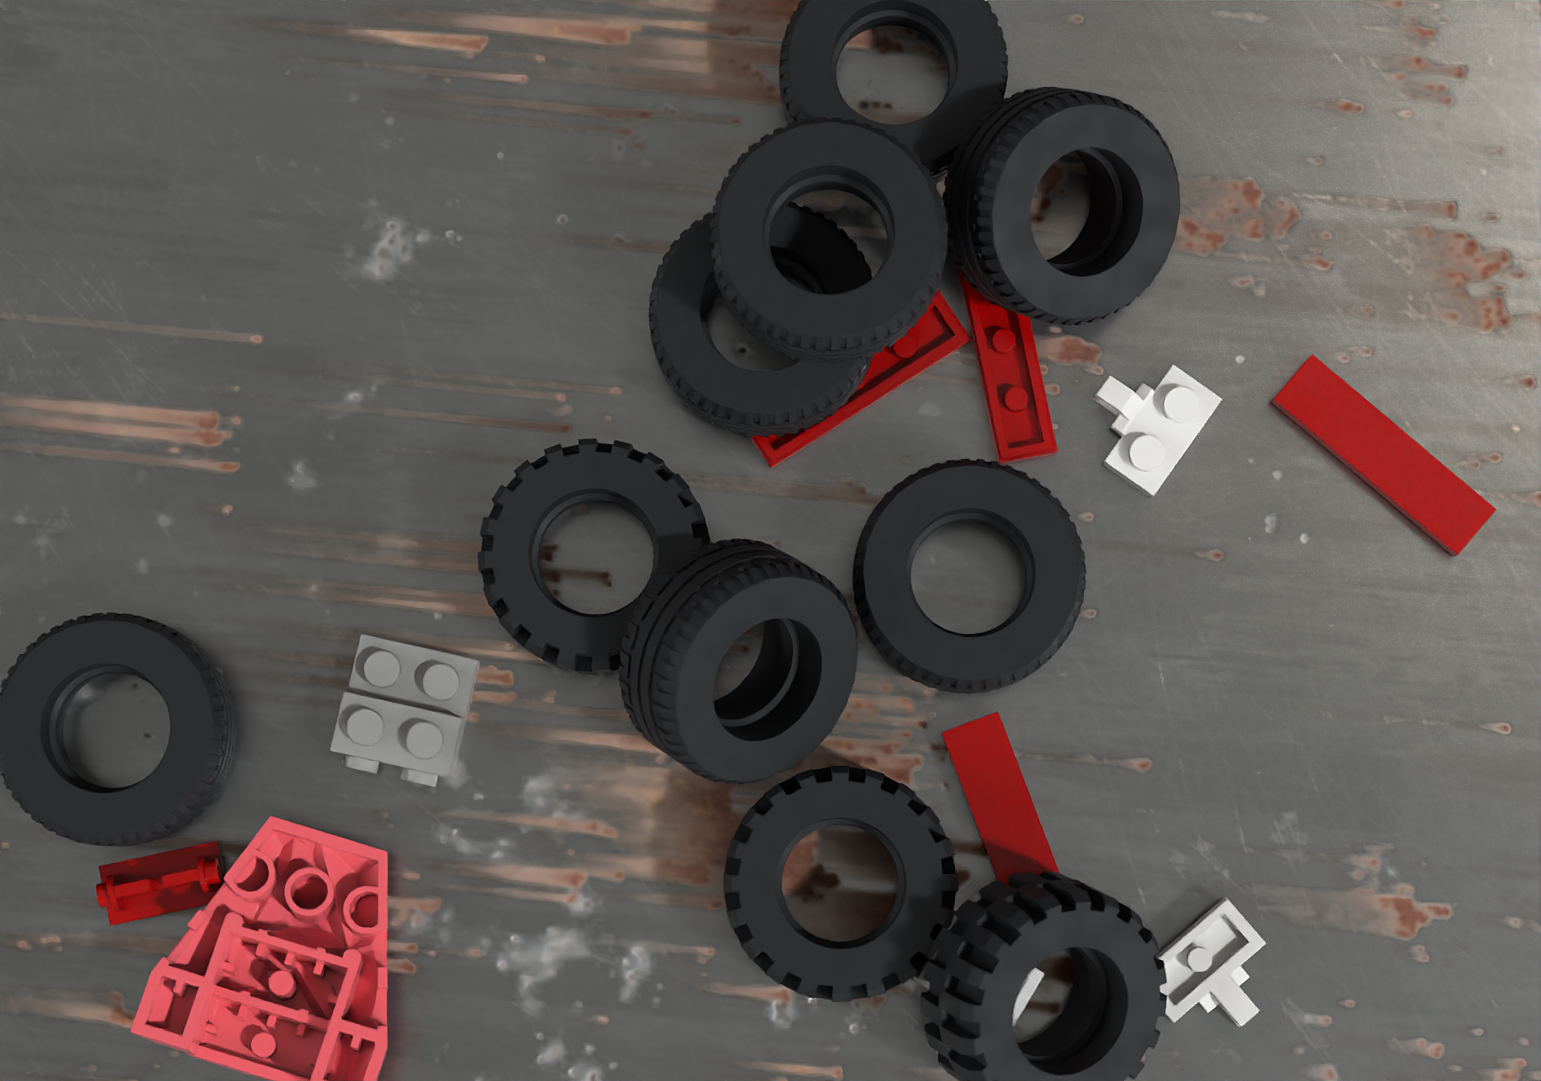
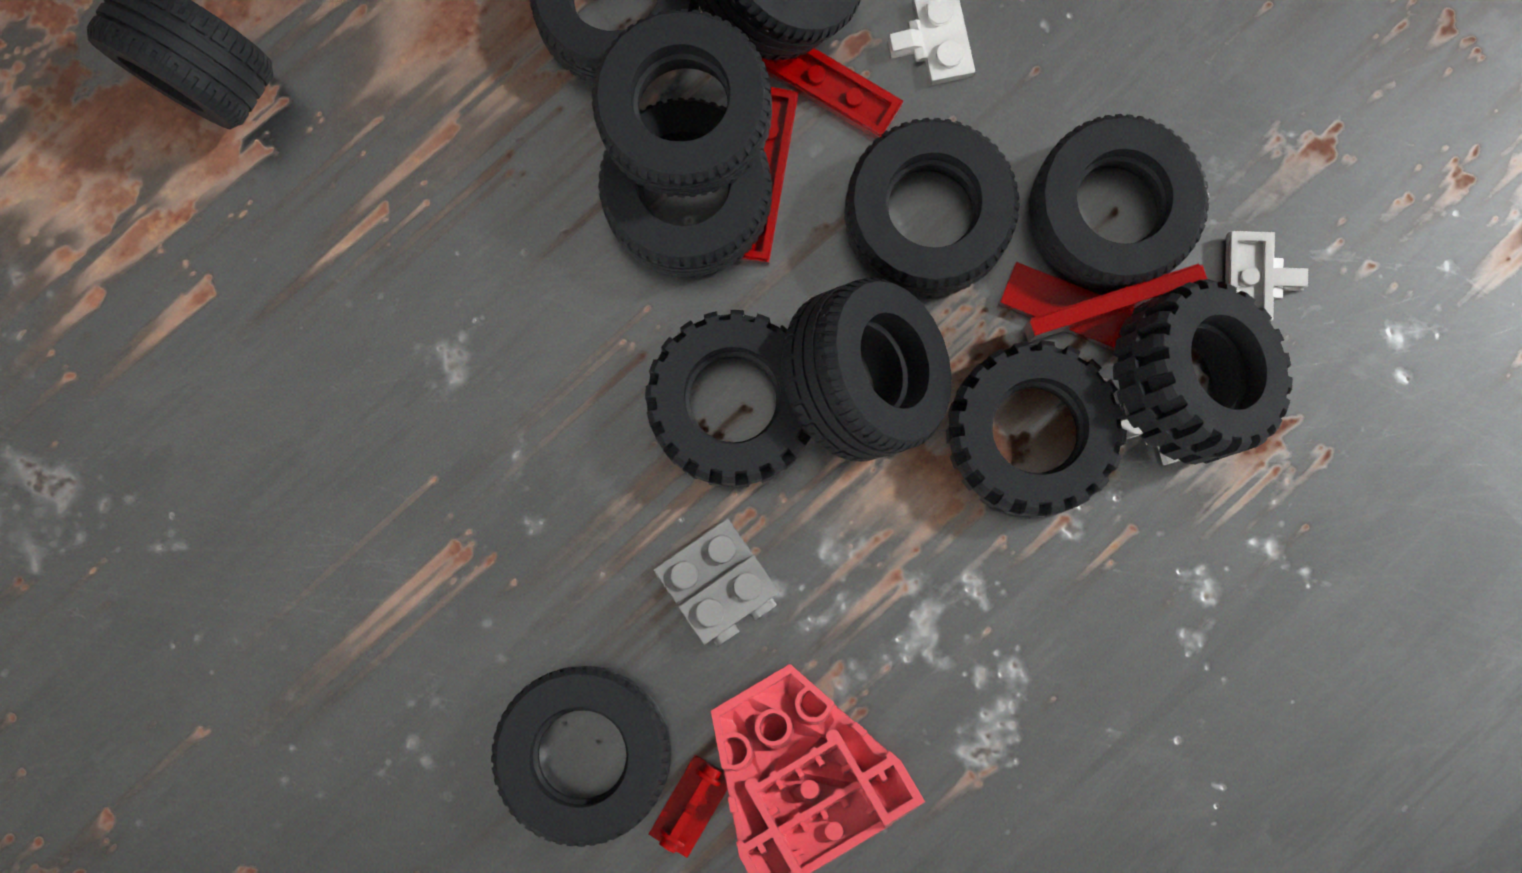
camera: 50 degrees left, 0 degrees up
none -> red tile [1023,263,1208,343]
none -> black tyre [1029,114,1210,293]

